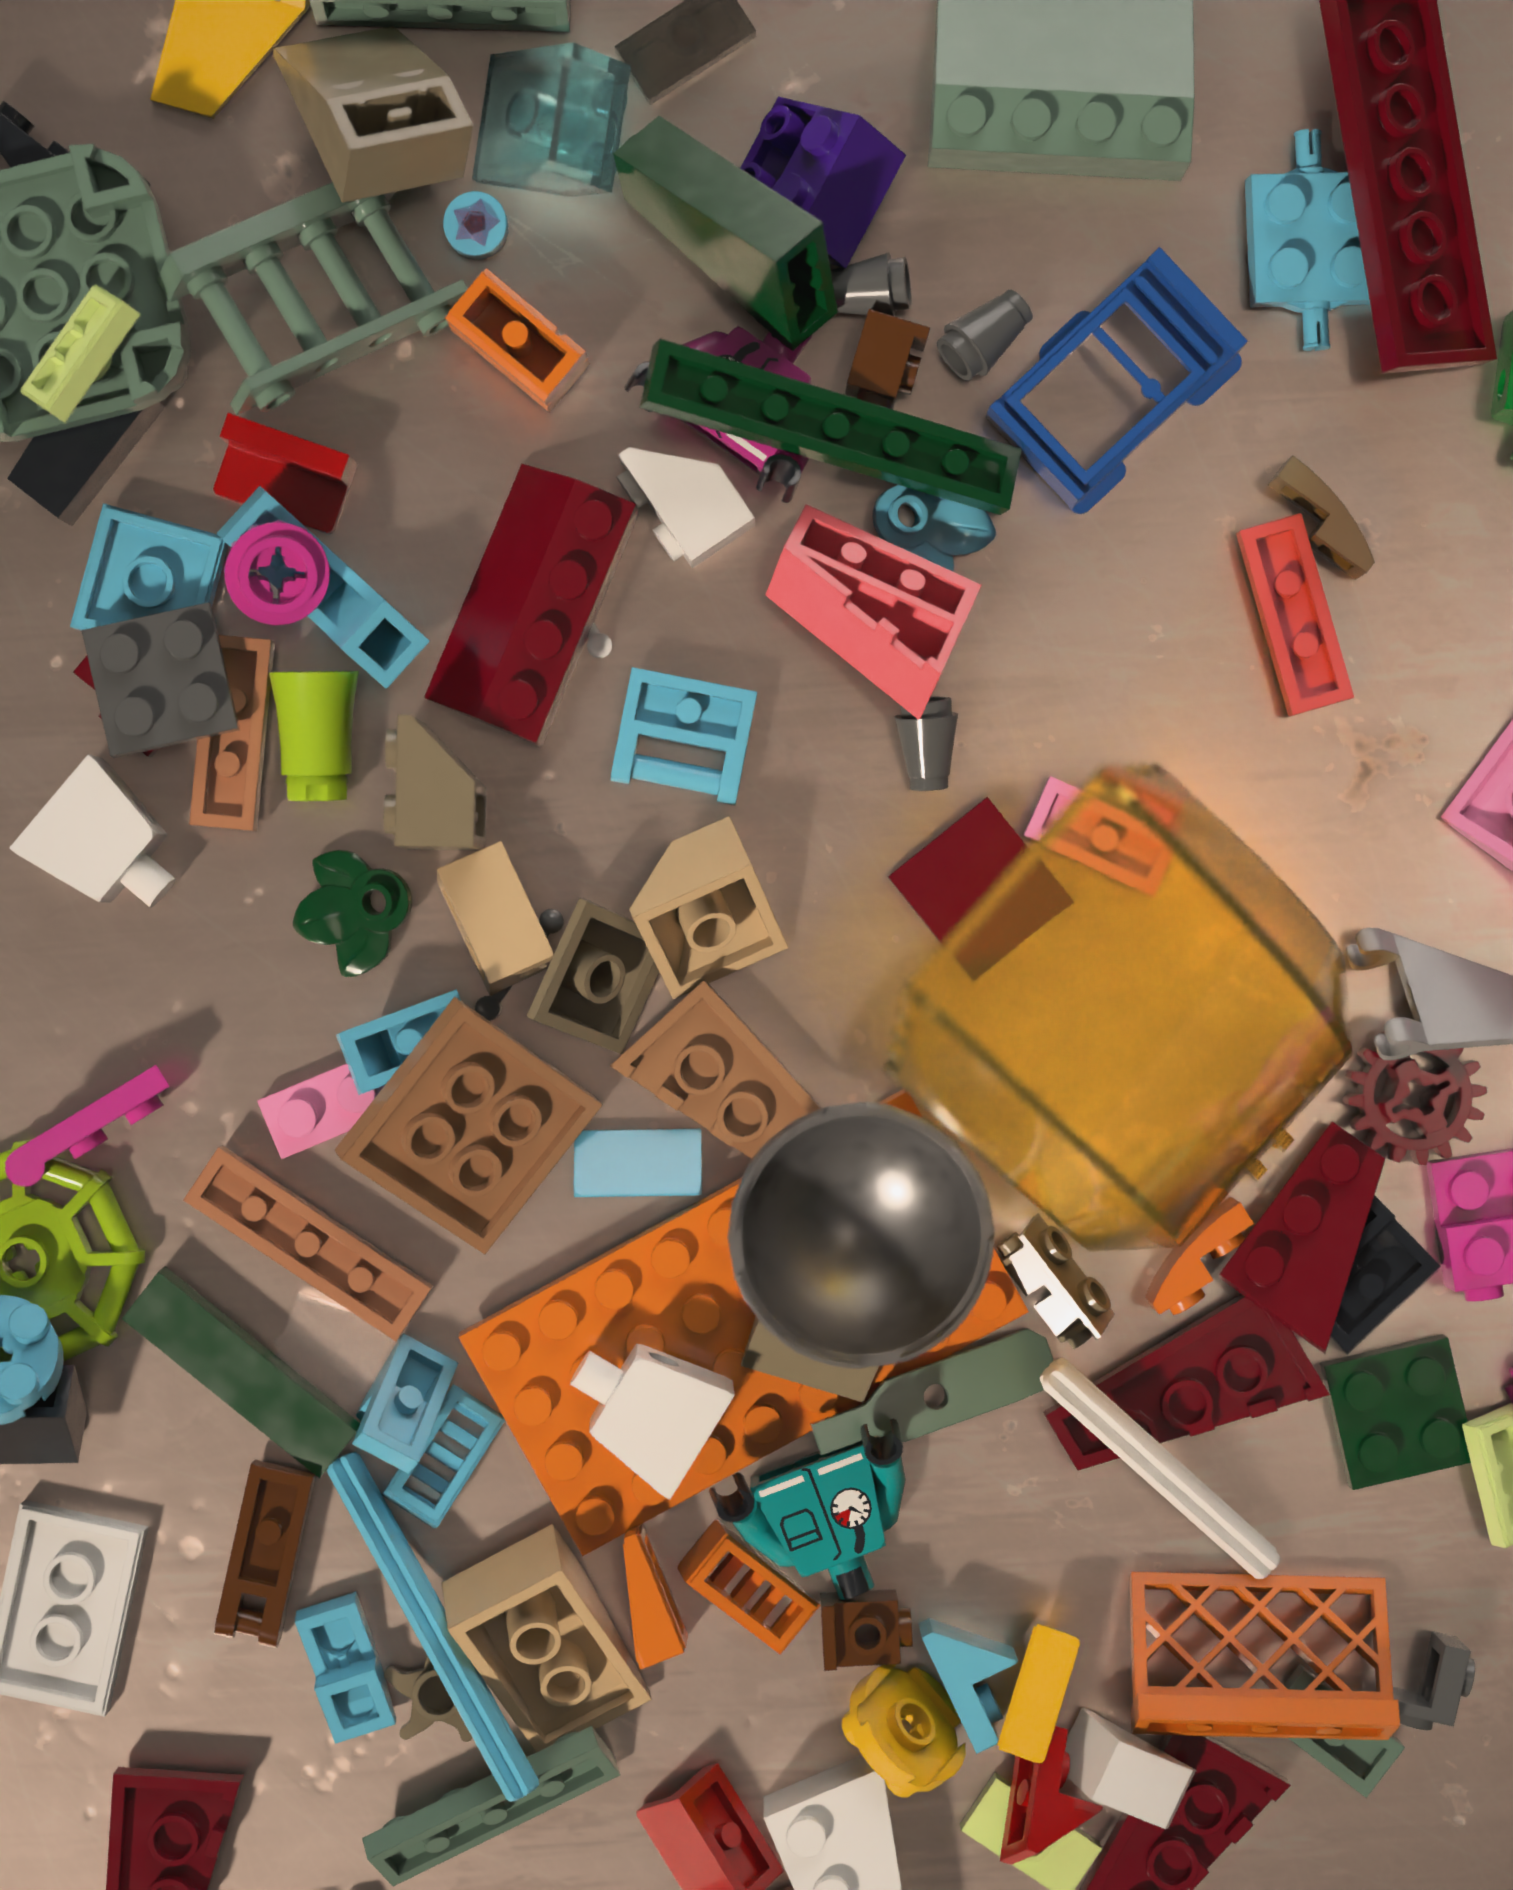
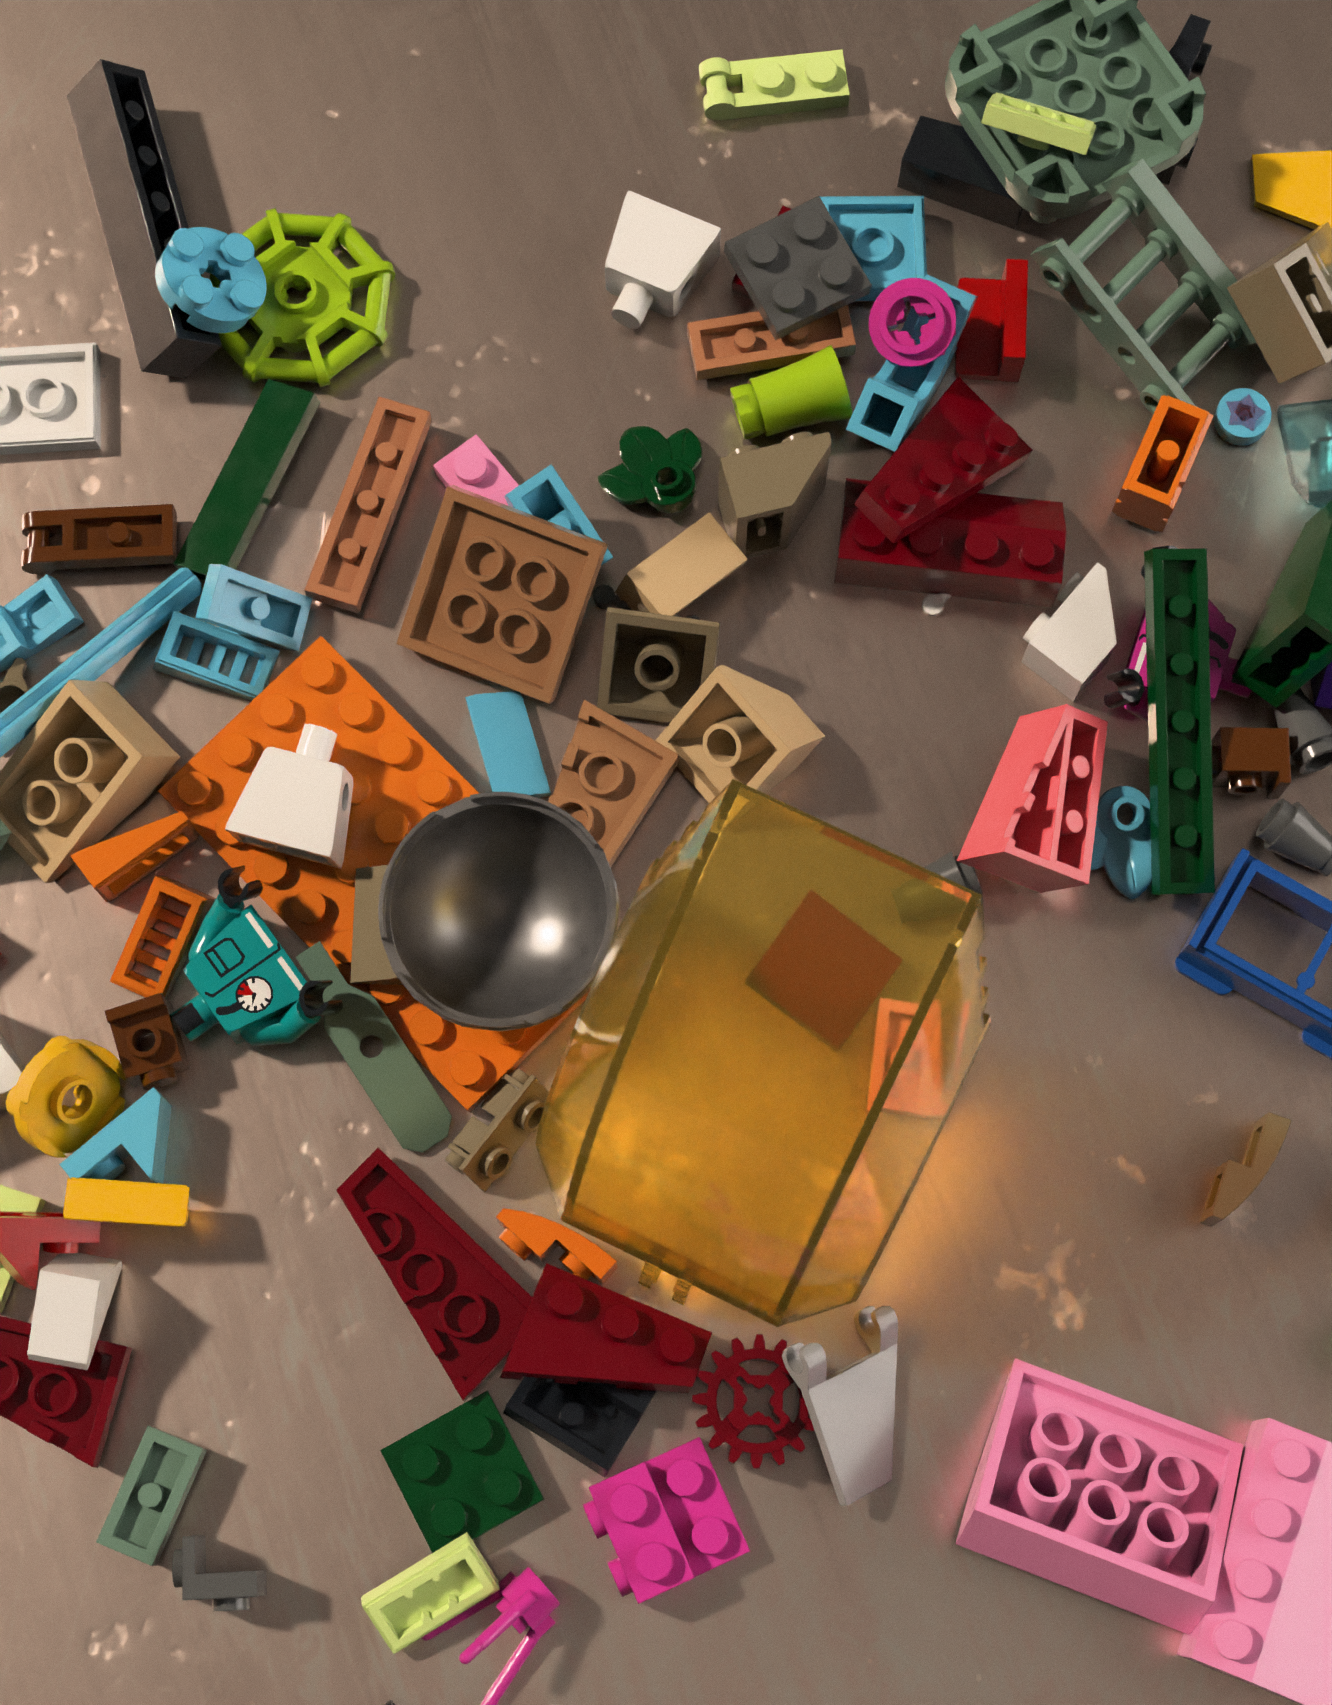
camera: 70 degrees right, 15 degrees down
dark pink plate [5,1065,170,1187] -> none
medium azure plate [611,667,757,805] -> none
white axle [1039,1358,1280,1579] -> none
orange fence [1129,1571,1400,1740] -> none
coral plate [1236,513,1354,717] -> none
none -> dark red wing [854,376,1033,543]

